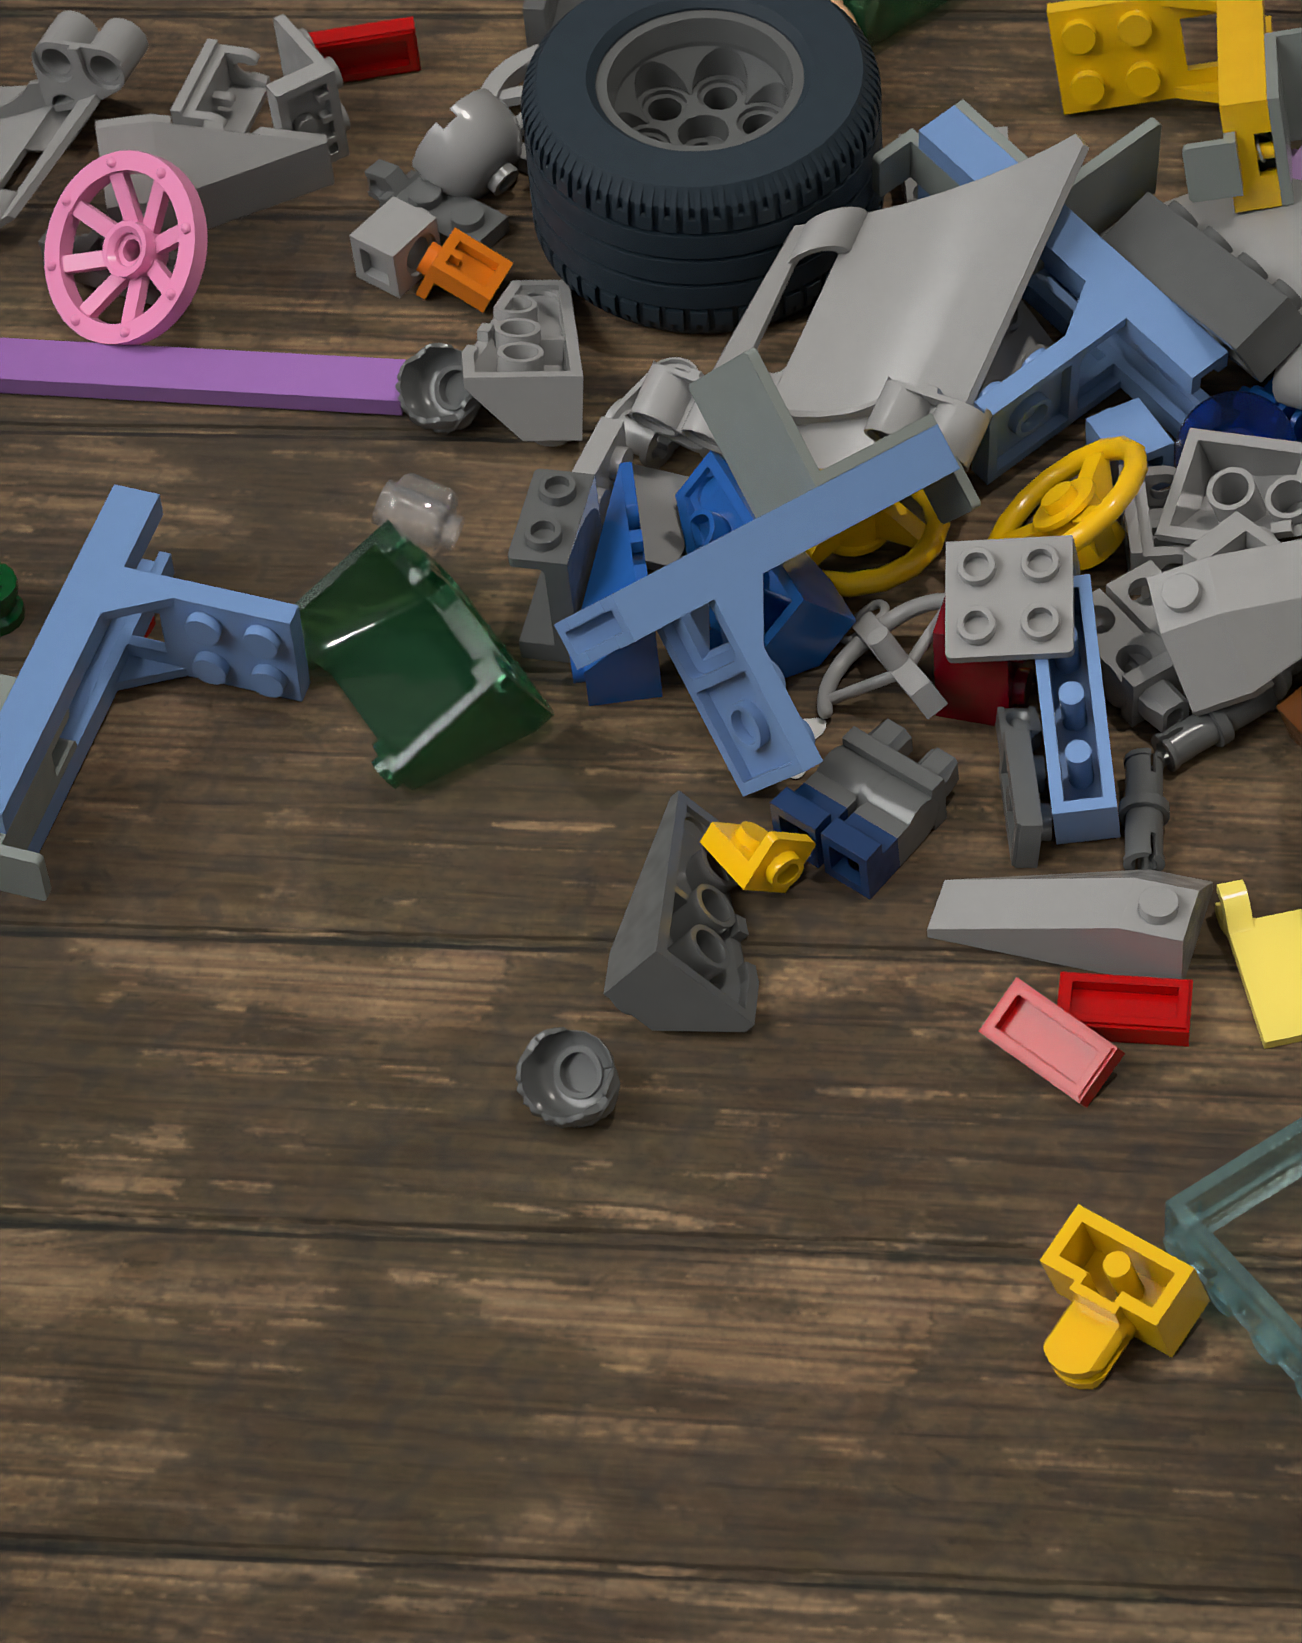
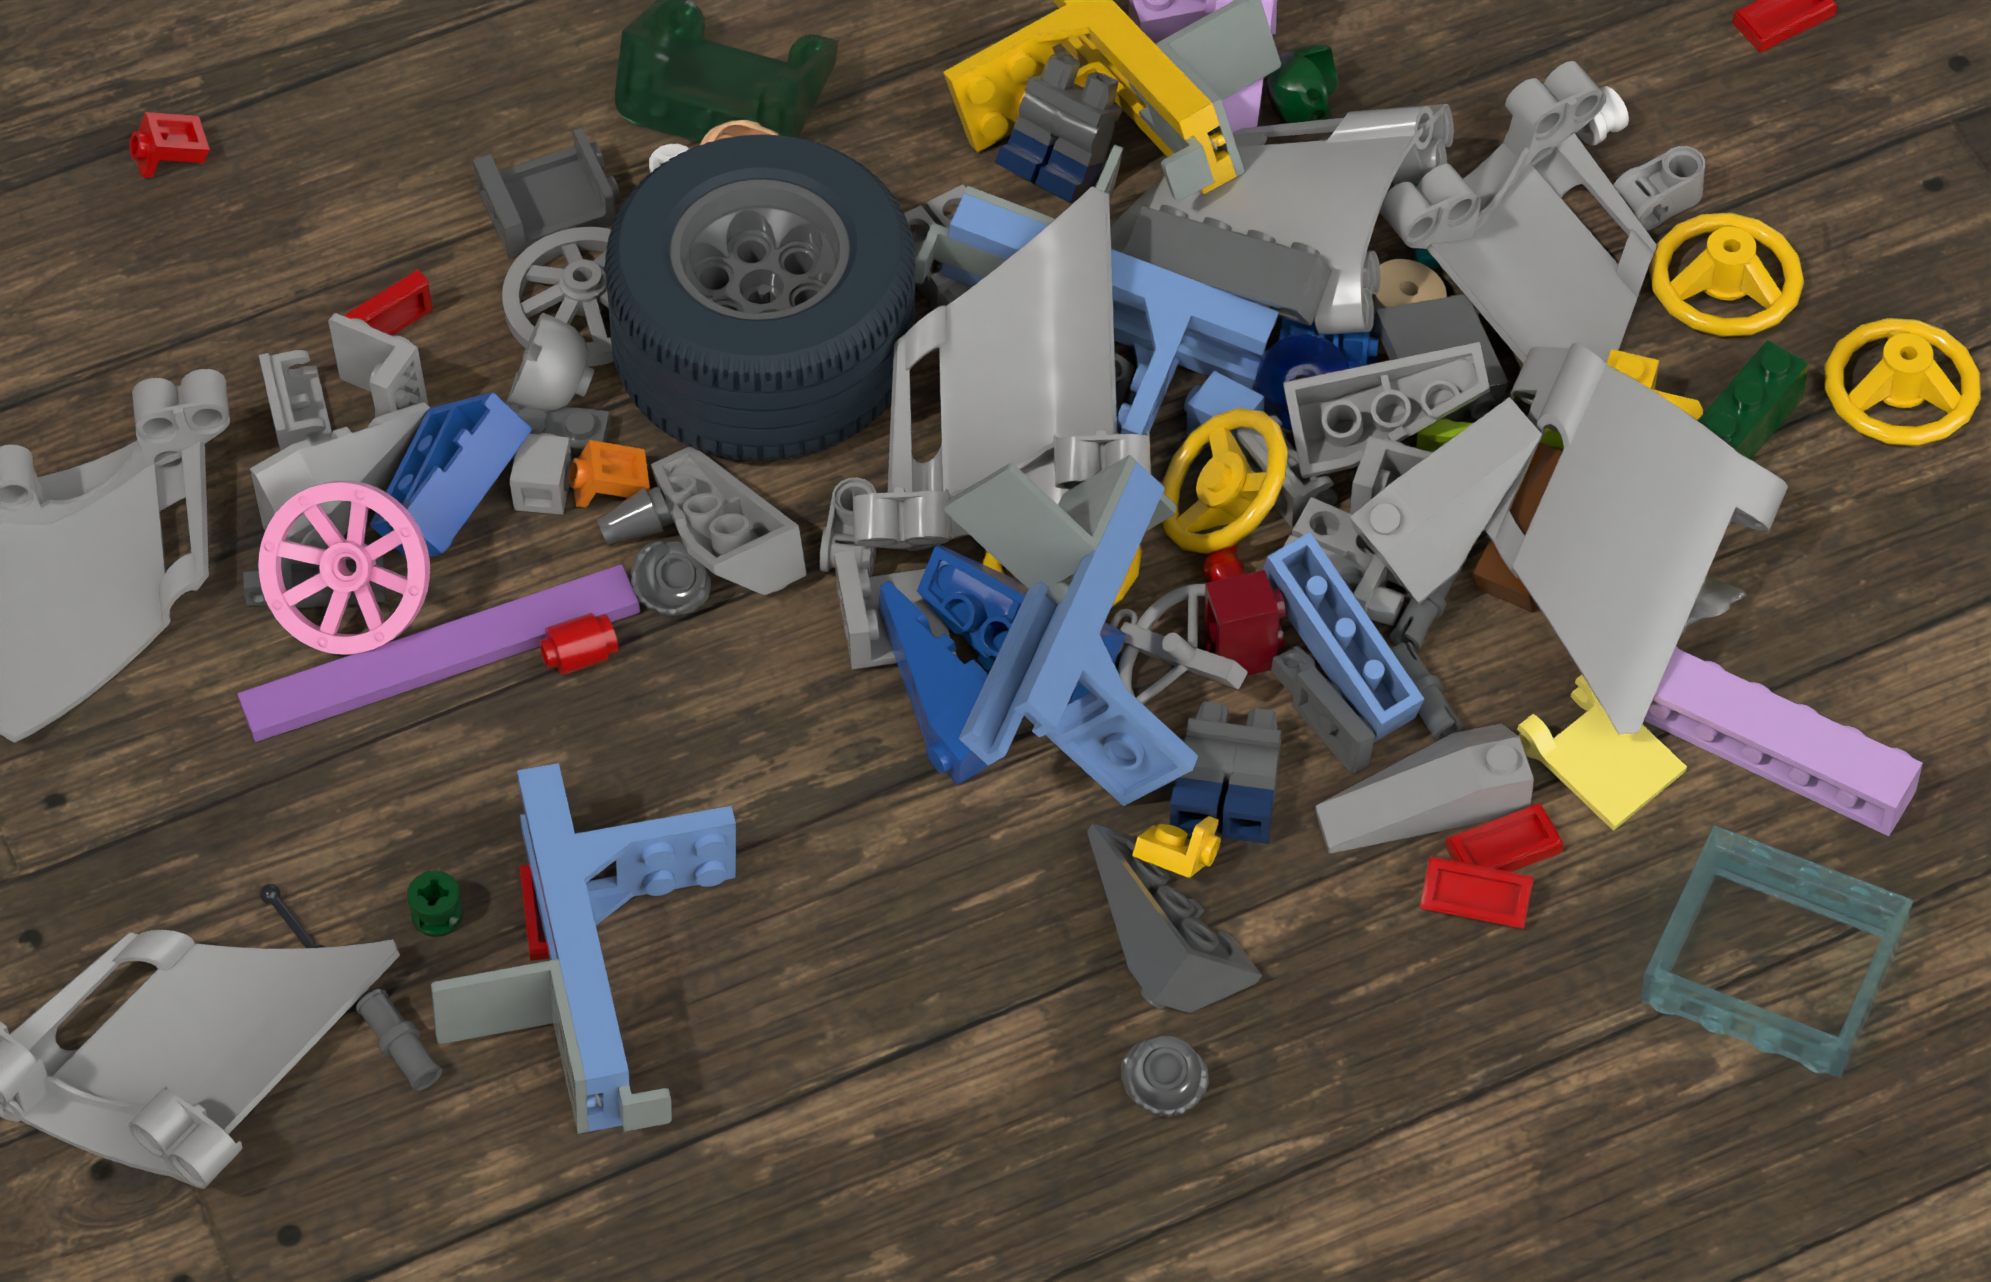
camera: 35 degrees left, 5 degrees up
clear green windscreen [295,519,555,790] -> none
clear head [371,473,465,561] -> none
dark grey panel [508,468,602,663] -> none
light grey bracket [945,535,1080,663] -> none
yellow brick [1040,1204,1210,1389] -> none
none -> wedge [370,392,532,557]
none -> red brick [539,612,618,676]
none -> dark grey cone [596,486,674,546]
none -> dark grey hips [995,53,1123,203]

